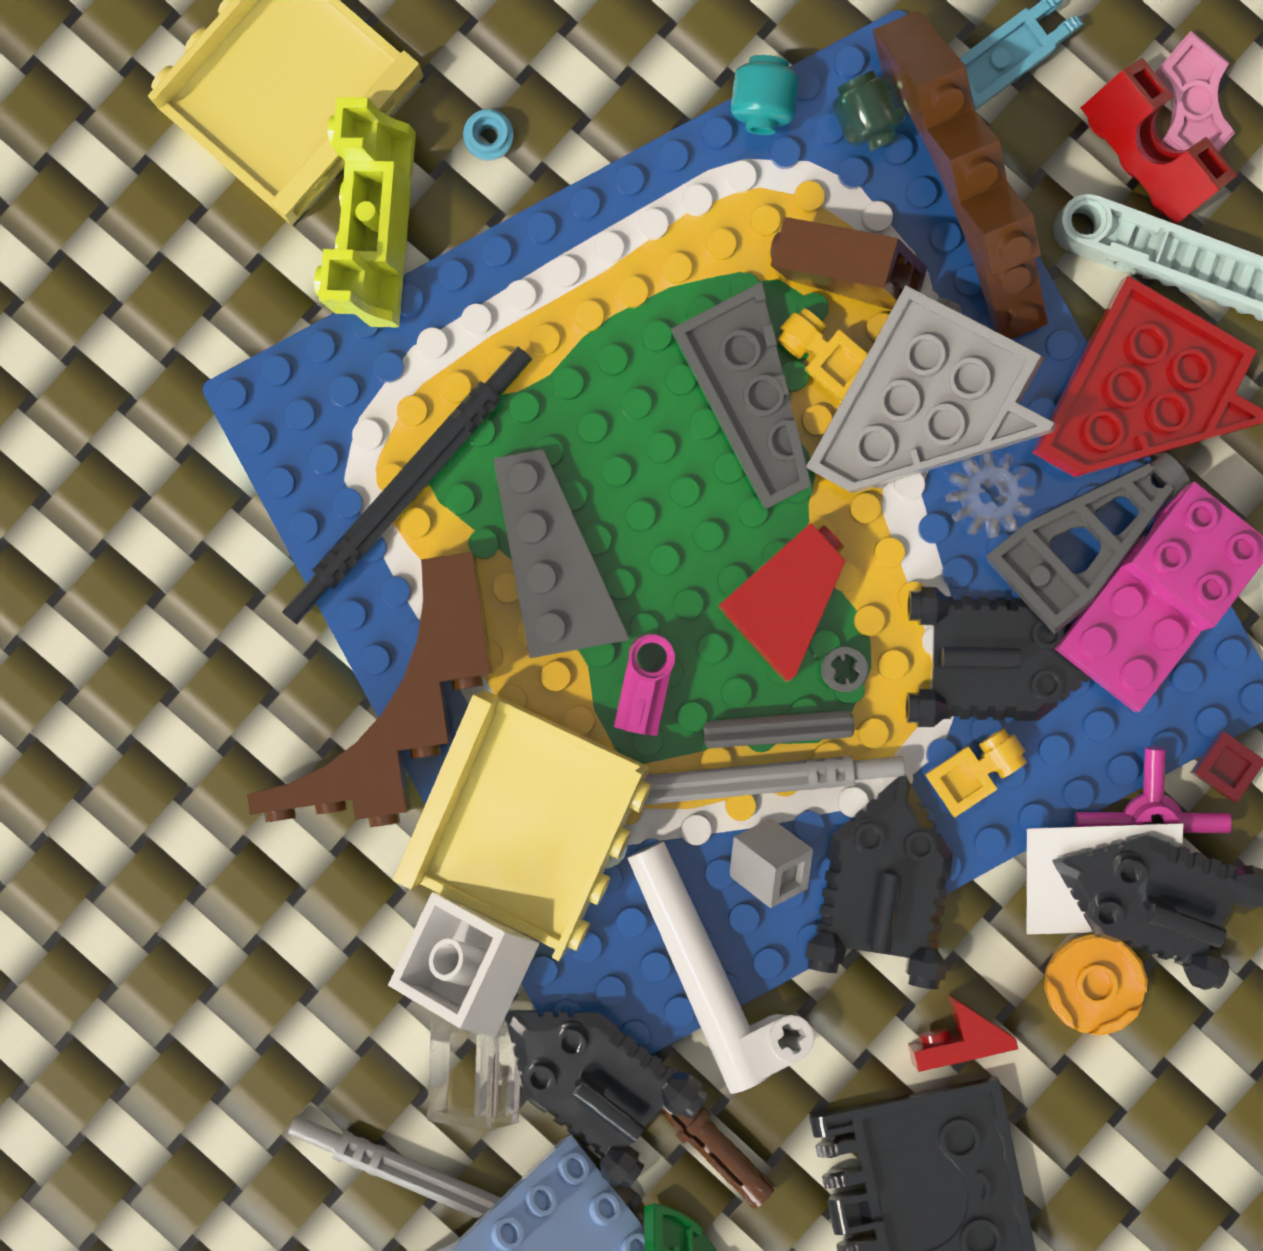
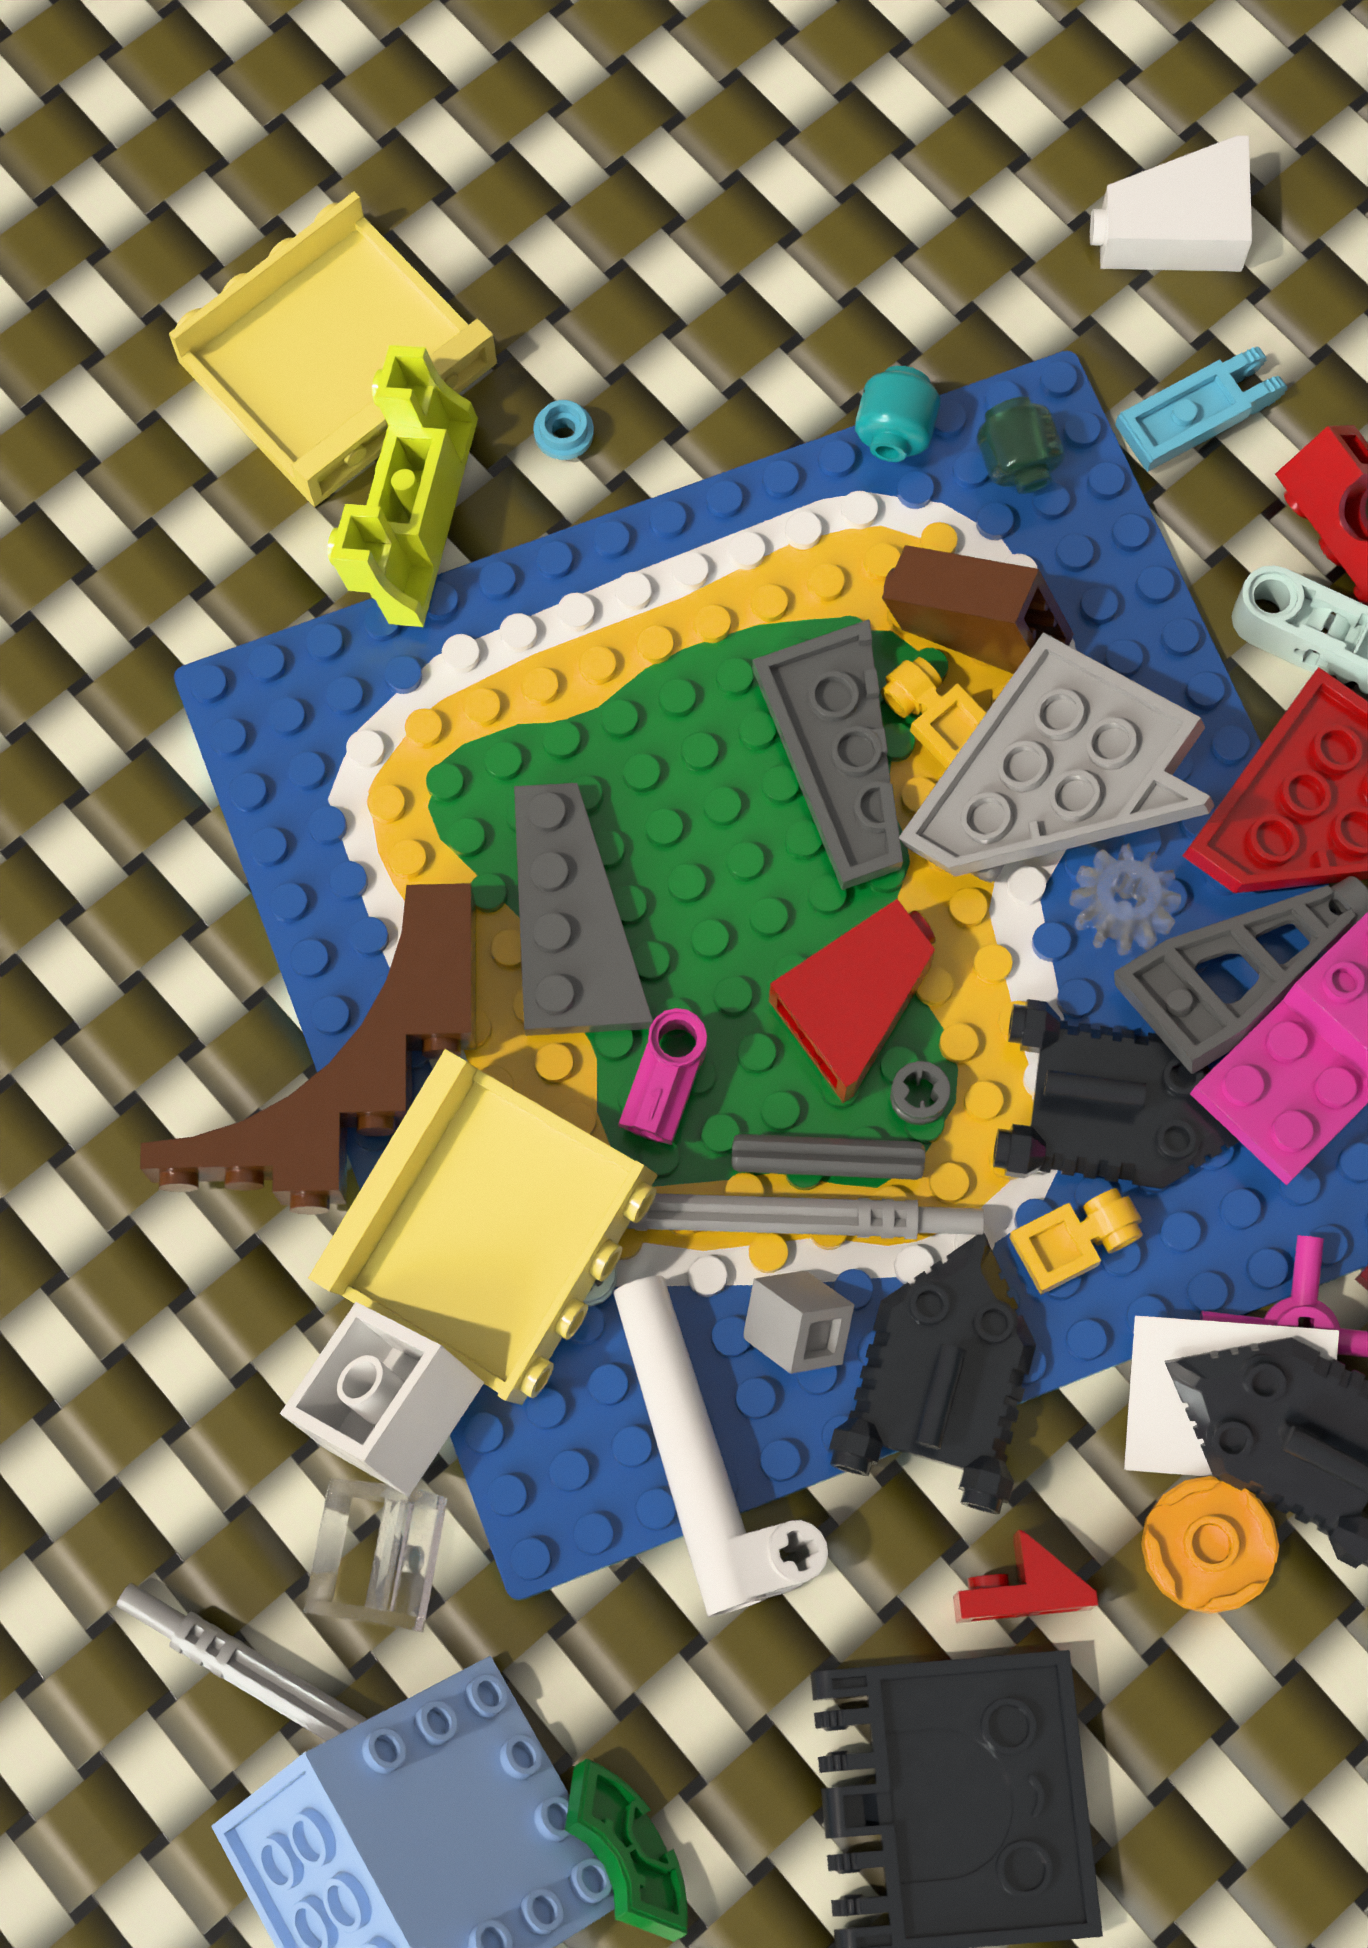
camera: 10 degrees right, 15 degrees down
black axle [282,346,533,625] -> none
black shield [504,1010,707,1189] -> none
reddish brown pin [659,1106,776,1209] -> none
reddish brown arch [872,10,1048,339] -> none

